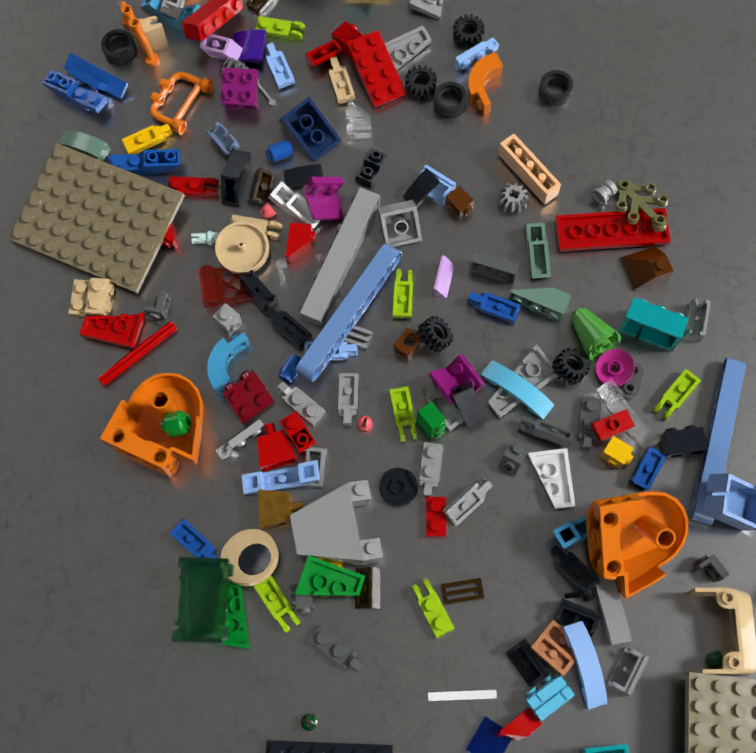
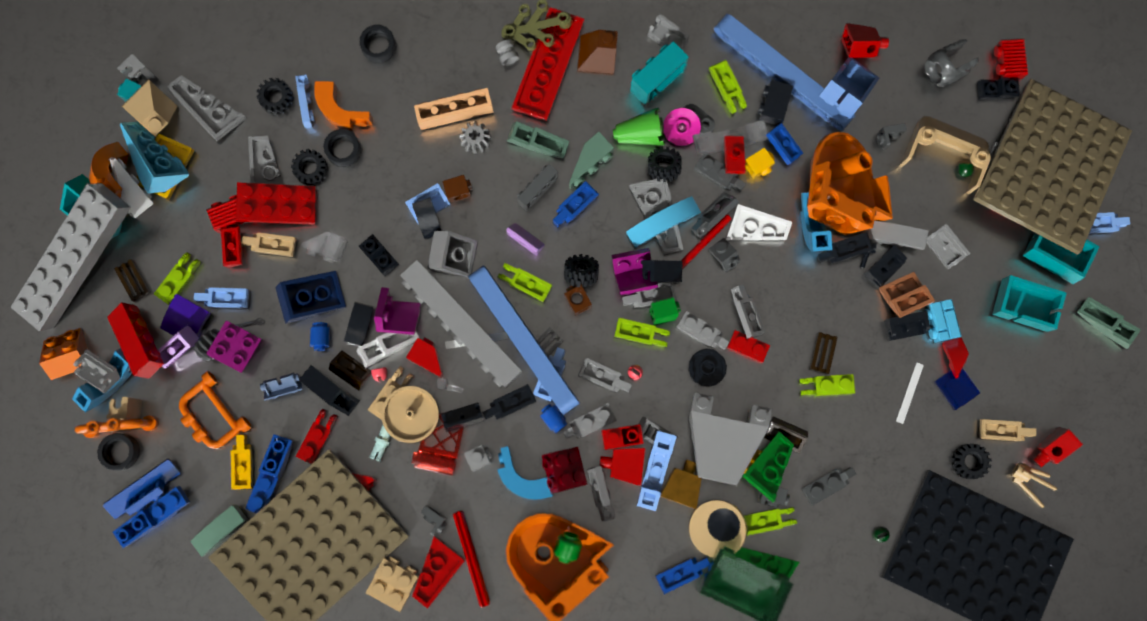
camera: 70 degrees left, 10 degrees up
light blue slope [562,621,607,710] -> none
none -> red bar [681,214,732,269]

